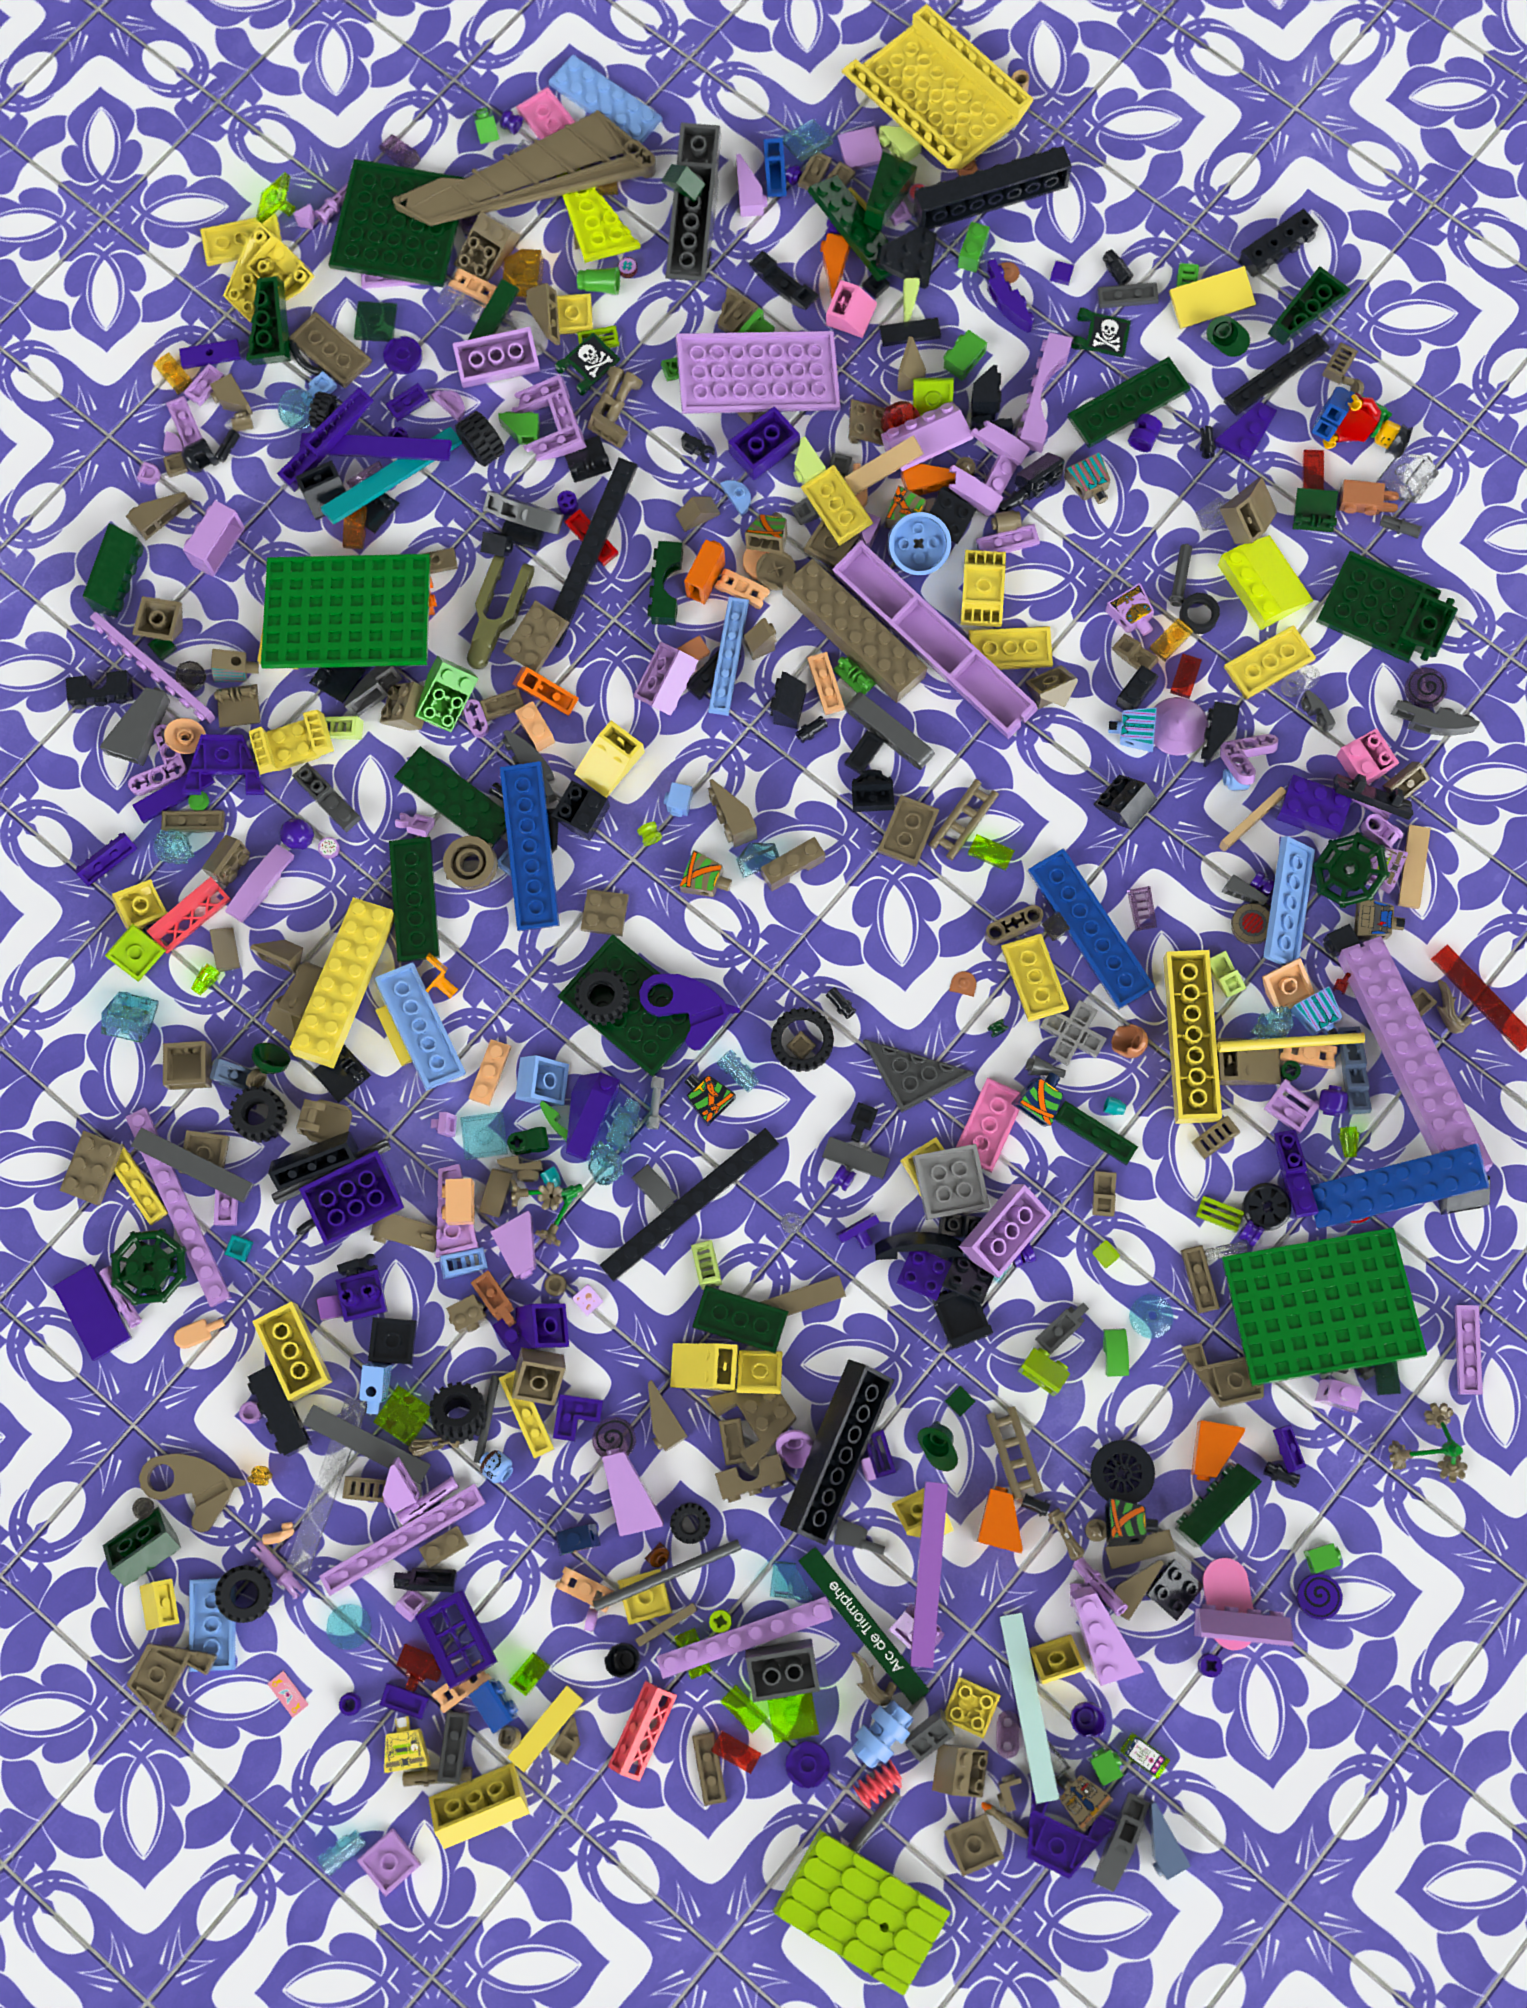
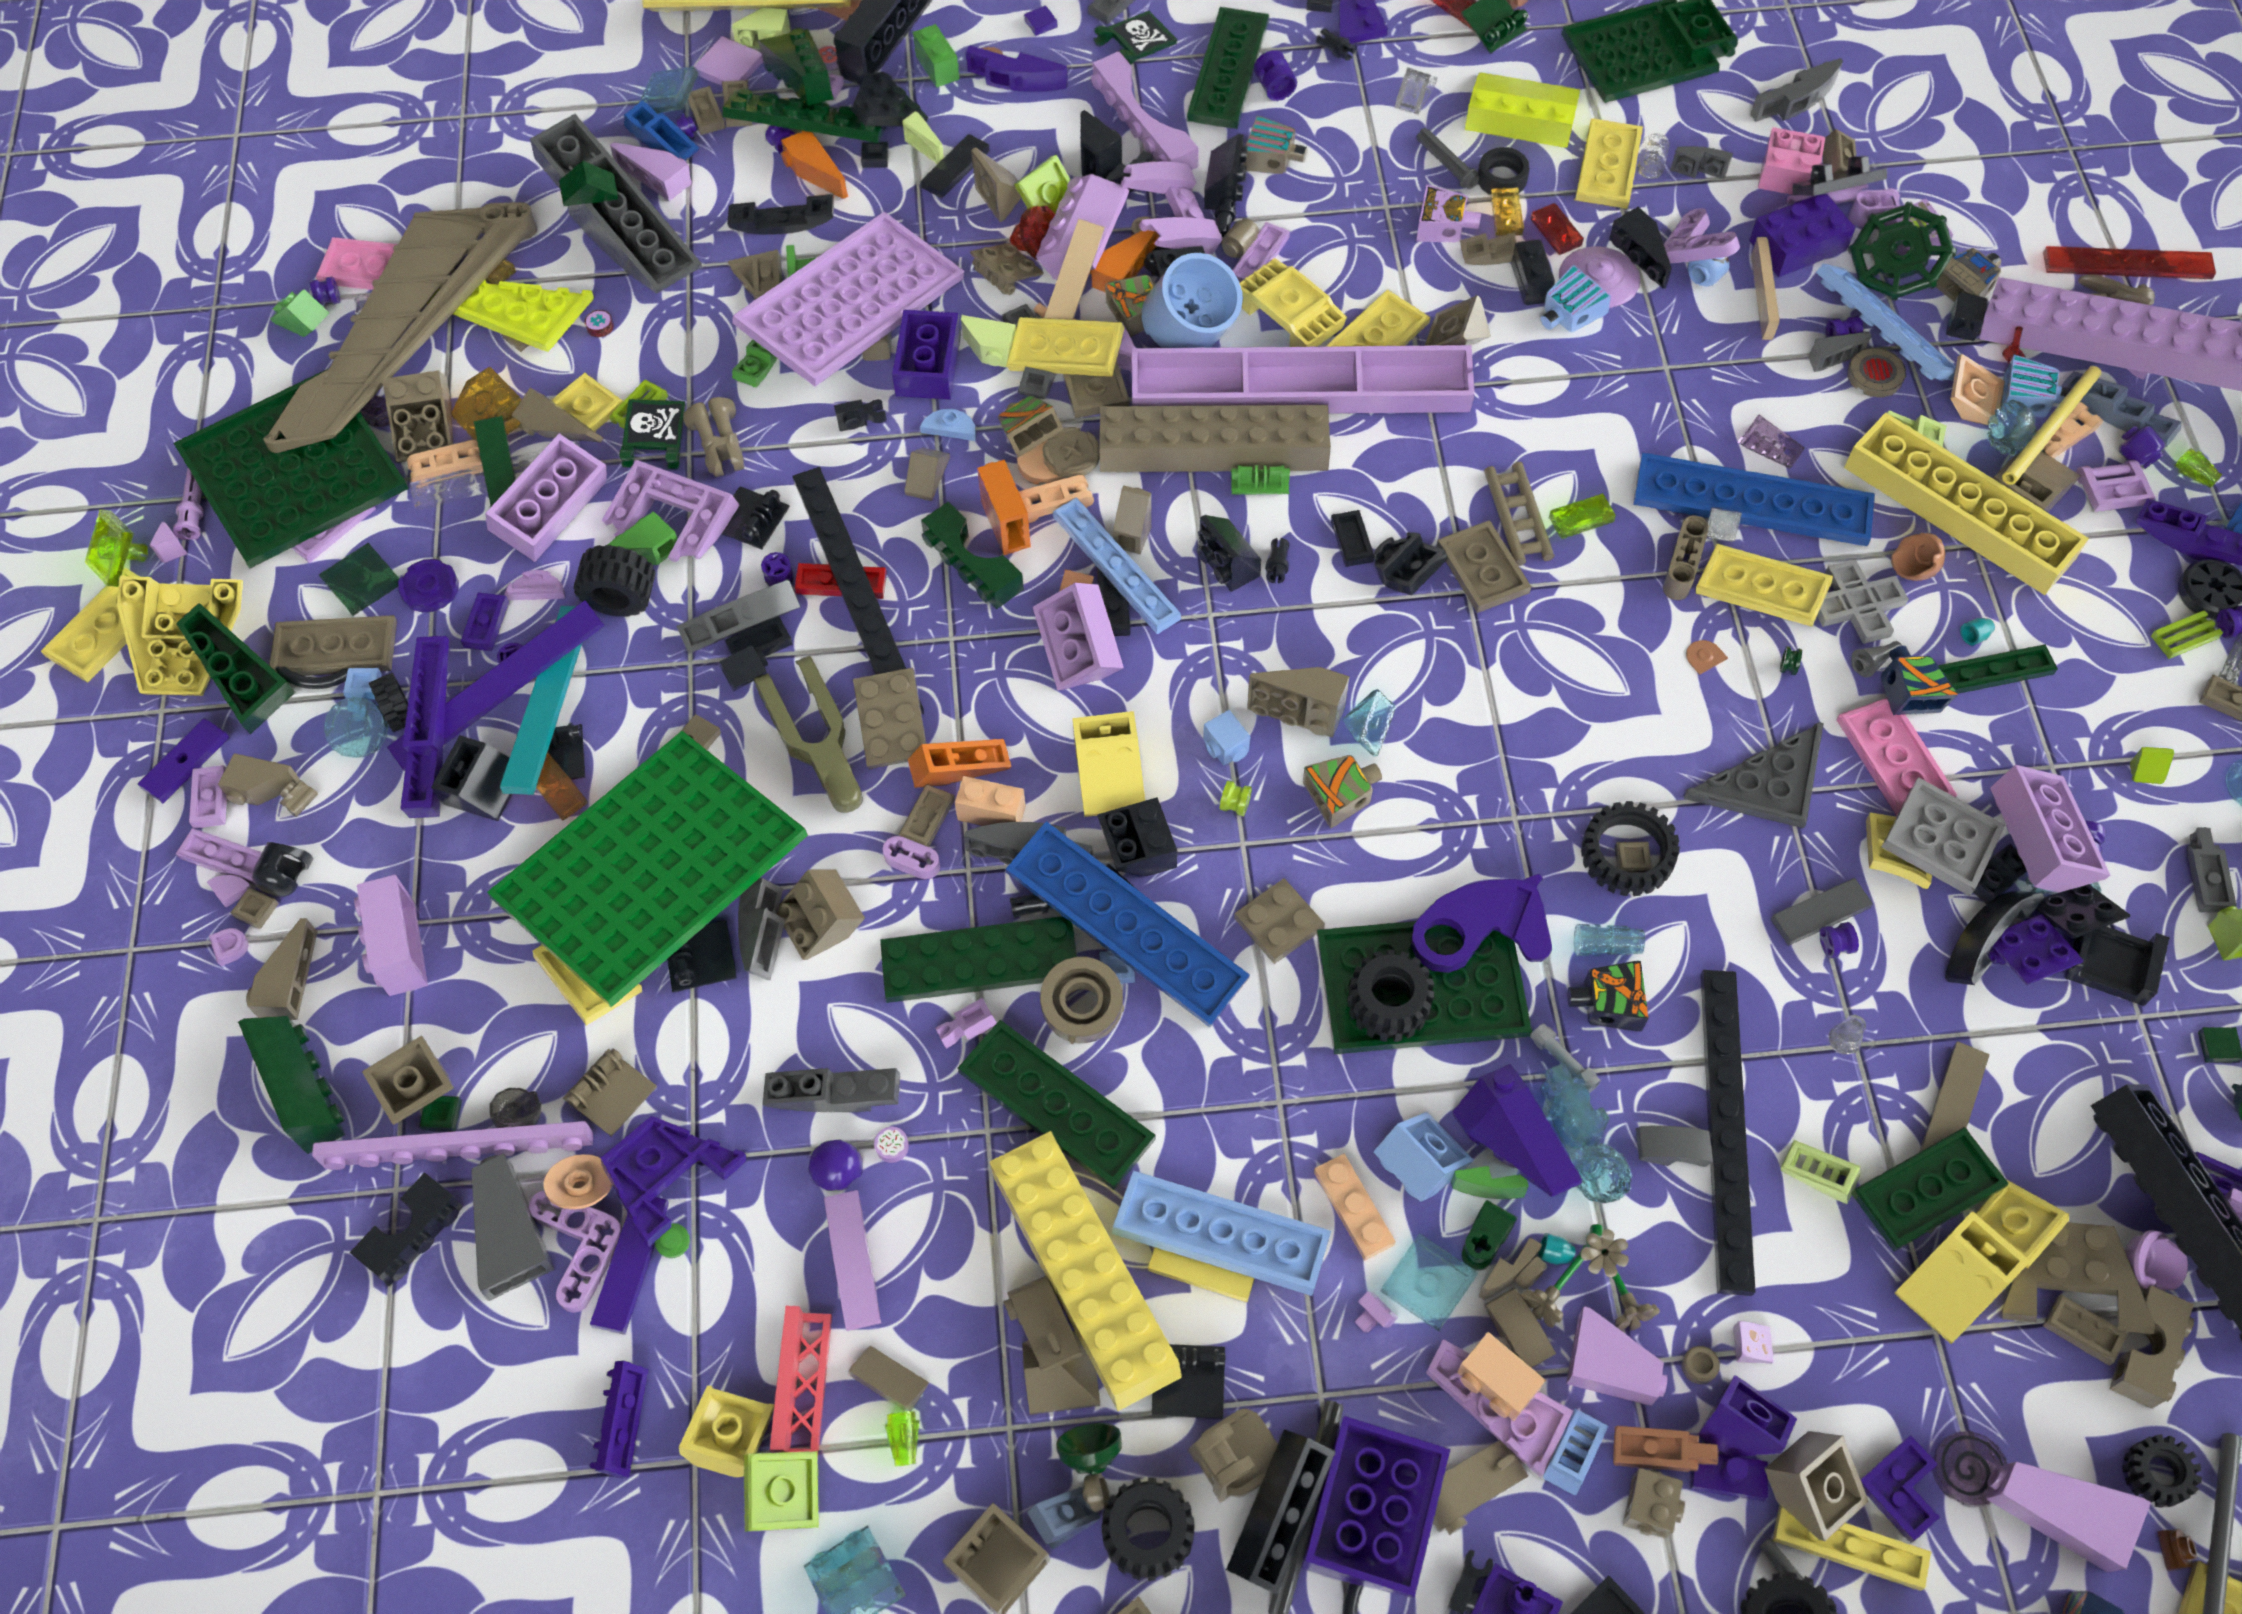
camera: 50 degrees left, 15 degrees down
clear yellow plate [153,352,193,394] -> none
clear light blue hair [153,829,195,864] -> none
dark tan tile [161,810,225,833] -> none
dark tan slope [202,835,250,887] -> none
dark tan torso [211,649,259,682] -> none
black piece [215,429,240,462] -> none
light yellow plate [248,709,334,775] -> none
dark tan slope [250,940,303,975] -> none
yellowish green slope [325,716,364,740] -> none
clear purple tile [346,461,383,488] -> none
clear purple slope [379,134,421,169] -> none
bright green slope [415,655,479,732] -> none
light orange bracket [425,953,458,999] -> none
light blue plate [549,55,662,144] -> none
bright green plant [577,267,620,295] -> none
dark tan plate [587,411,628,449] -> none
dark tan slope [648,1380,688,1452] -> none
dark tan arch [761,837,825,891] -> none
light nougat plate [807,652,845,715] -> none
bright pink slope [826,280,877,338] -> none
black pin [826,987,856,1019] -> none
dark purple tile [836,1213,880,1249] -> none
dark grey beam [845,692,935,770] -> none
black plate [850,1102,878,1143] -> none
bright green brick [943,330,987,381] -> none
dark tan slope [1092,1171,1117,1217] -> none
black slope [1093,774,1158,830] -> none
dark tan slope [1191,1115,1241,1160] -> none
dark tan slope [1219,476,1277,544] -> none
dark green bush [1280,1060,1301,1081] -> none
tan tile [1397,825,1431,909] -> none
clear purple tile [1404,667,1448,708] -> none

